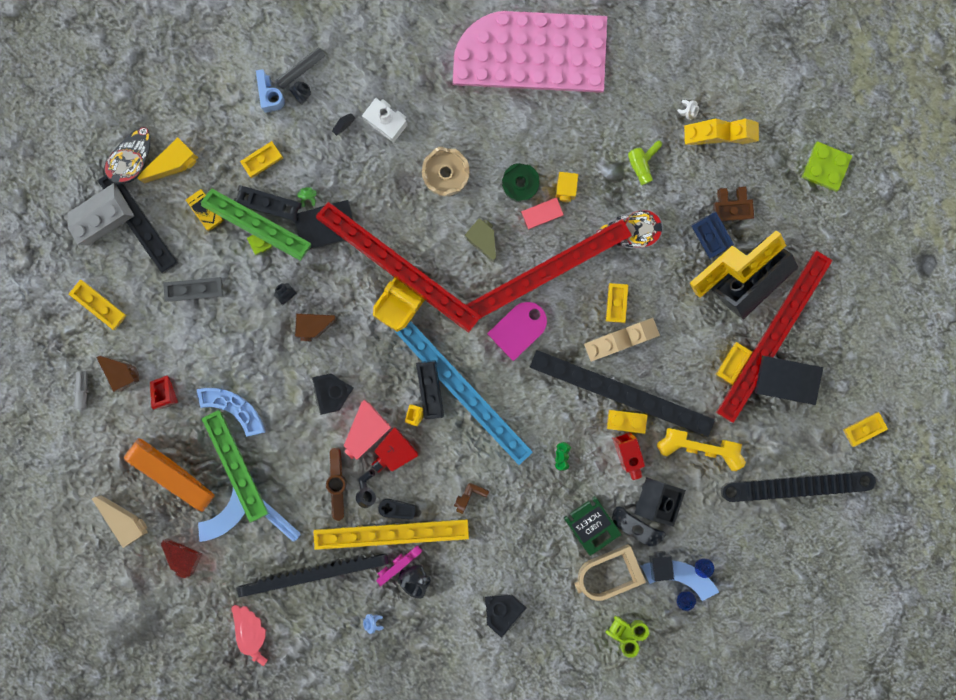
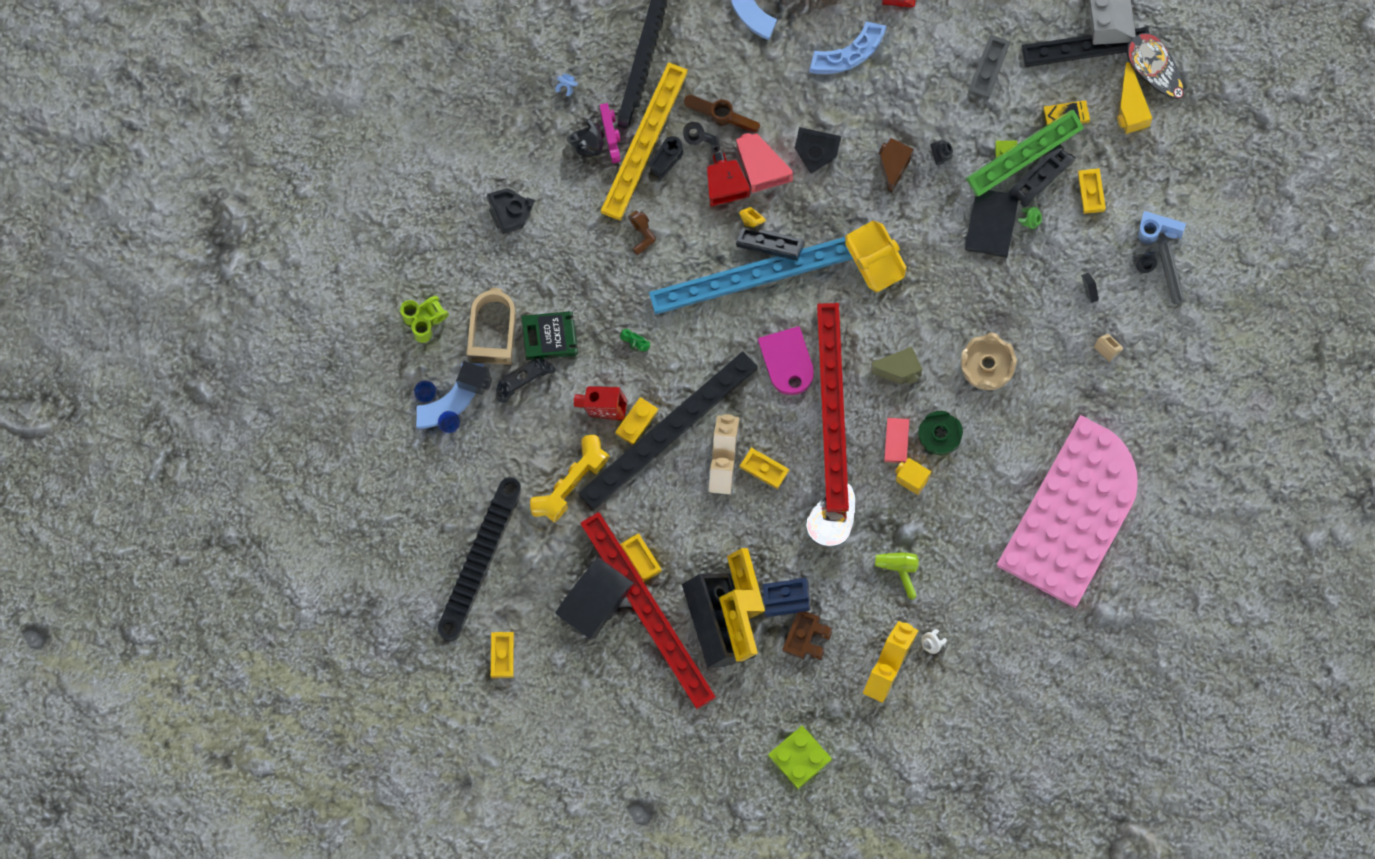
camera: 120 degrees right, 15 degrees down
bright green plate [201,410,269,523] -> none
light blue axle [262,499,301,542] -> none
red plate [316,202,481,333] -> none
white brick [362,98,407,143] -> none
black slope [634,477,686,527] -> none
none -> tan slope [1094,334,1123,362]

